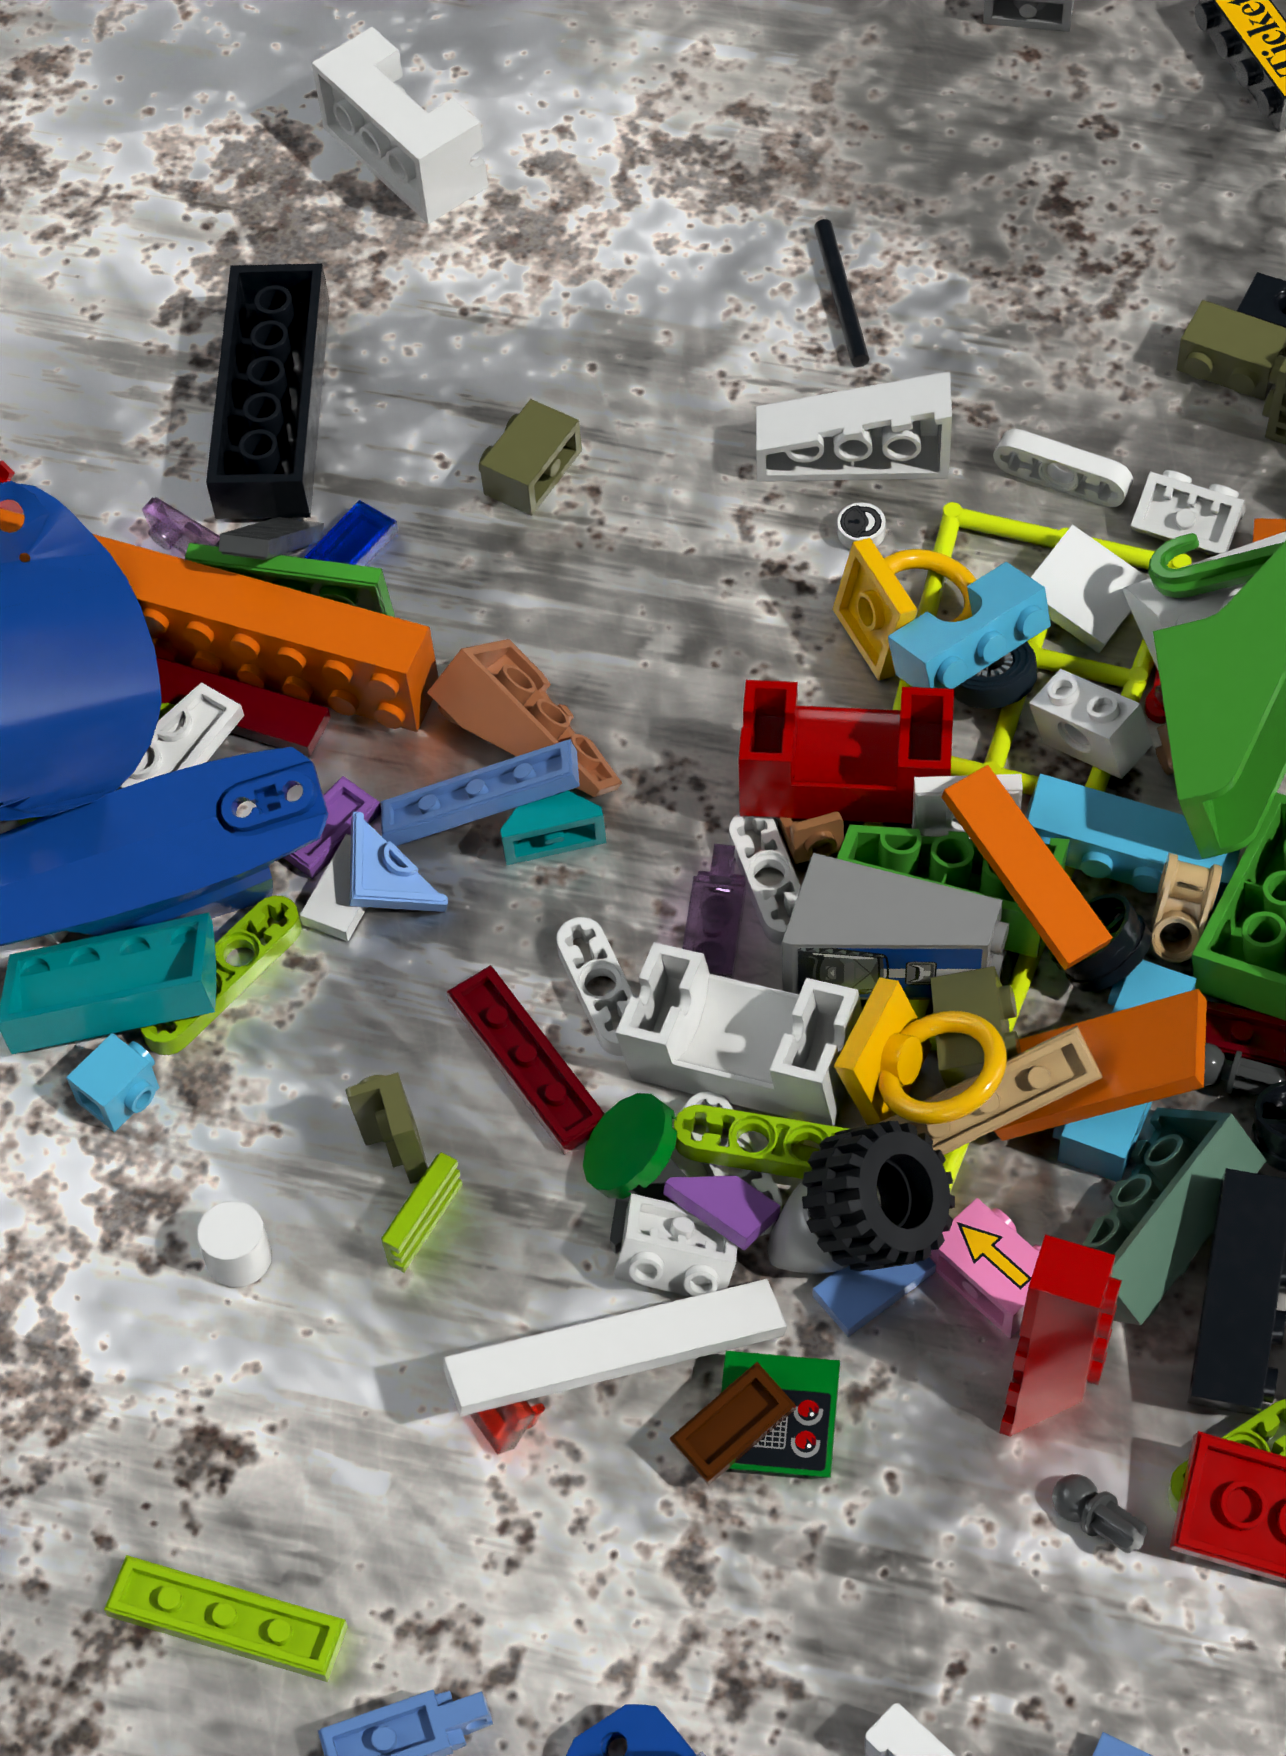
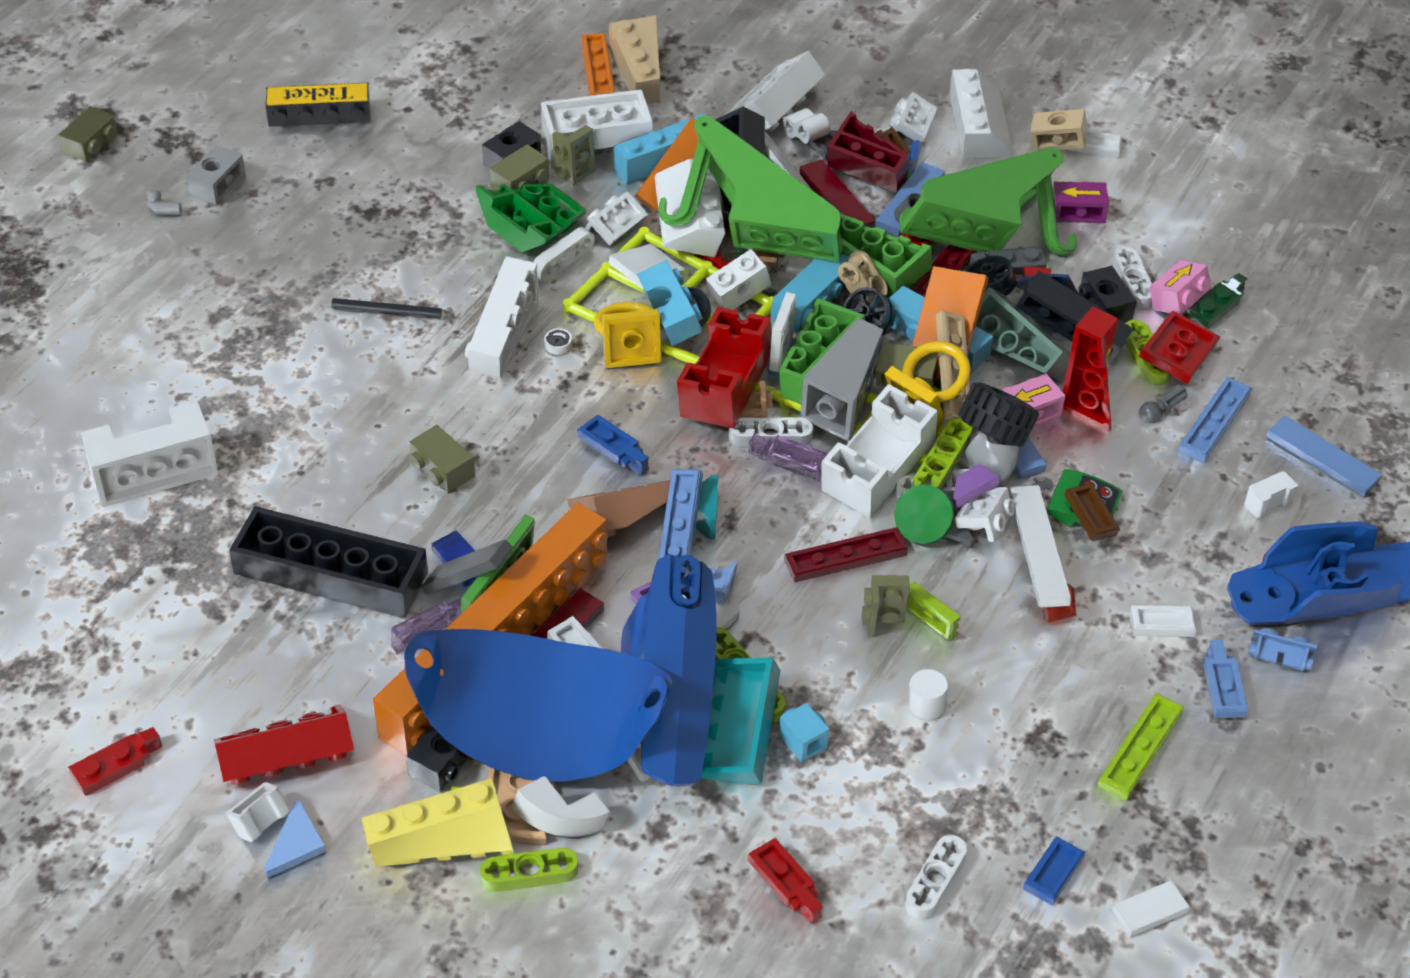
camera: 80 degrees left, 10 degrees down
white beam [557,917,634,1056] -> none
orange tile [941,765,1113,970] -> none
none -> green wedge [475,184,587,253]
none -> blue hinge [577,414,649,475]
none -> white tile [1129,605,1196,637]
none -> medium blue tile [1178,377,1253,463]

